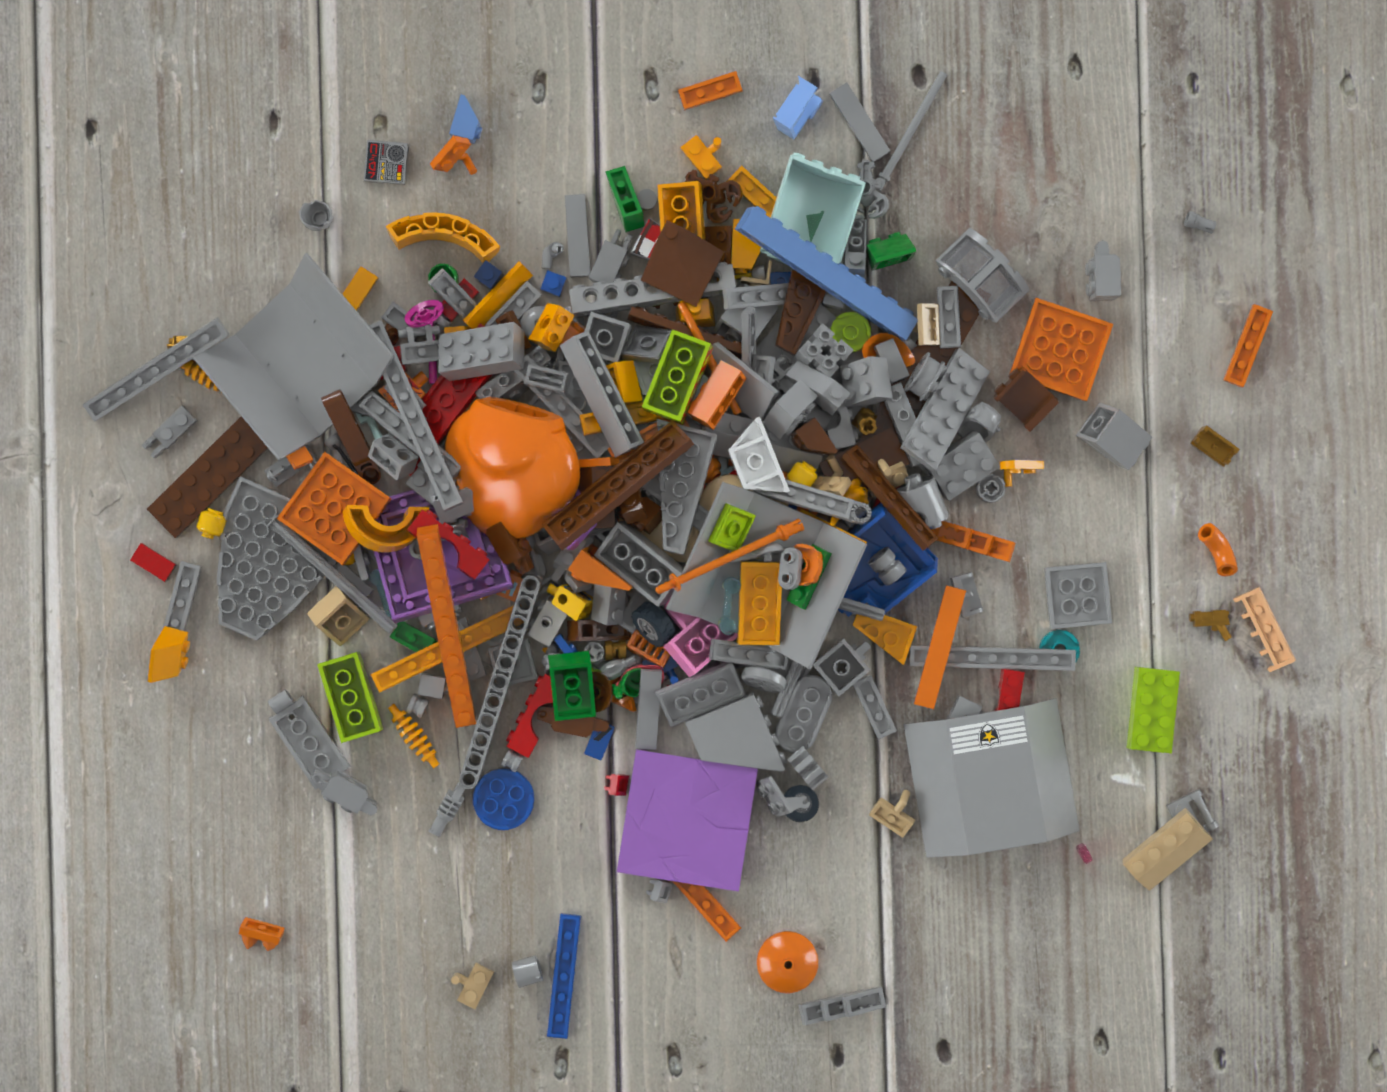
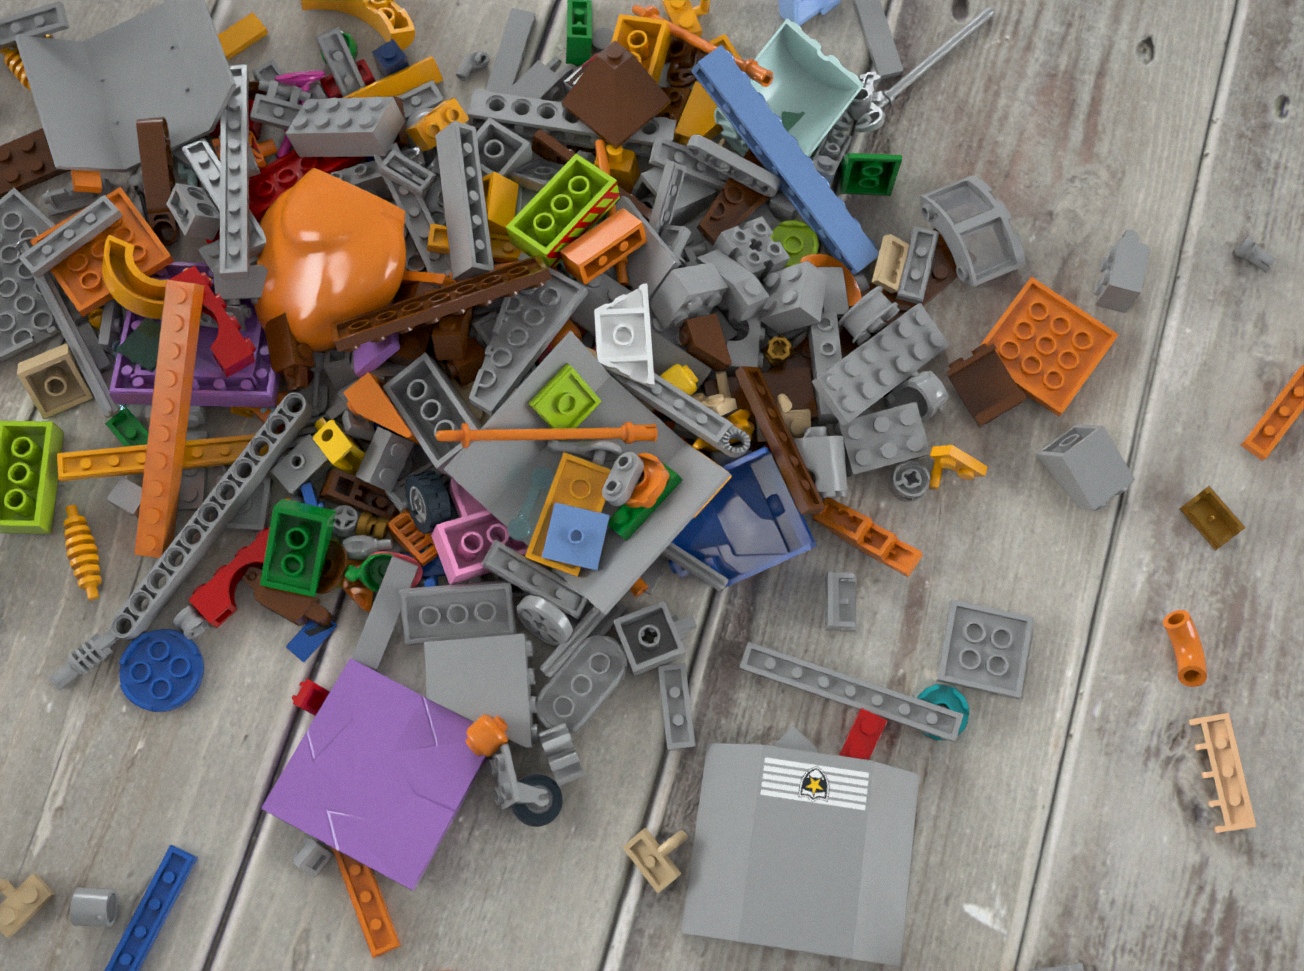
camera: 25 degrees right, 15 degrees down
light grey wheel [406,694,430,719] -> none
blue plate [540,270,567,297] -> none
light orange wing [852,614,917,665] -> none
light grey wheel [868,547,906,586] -> none
orange tile [914,585,966,709] -> none
lime brick [1126,667,1180,754] -> none
pearl gold piece [1189,610,1232,641] -> none
none -> light grey plate [18,195,123,279]
none -> clear green piece [116,317,161,372]
none -> orange head [465,714,509,757]
none -> medium blue plate [542,502,610,571]
none -> orange bar [632,5,774,87]
none -> light grey beam [685,135,781,197]

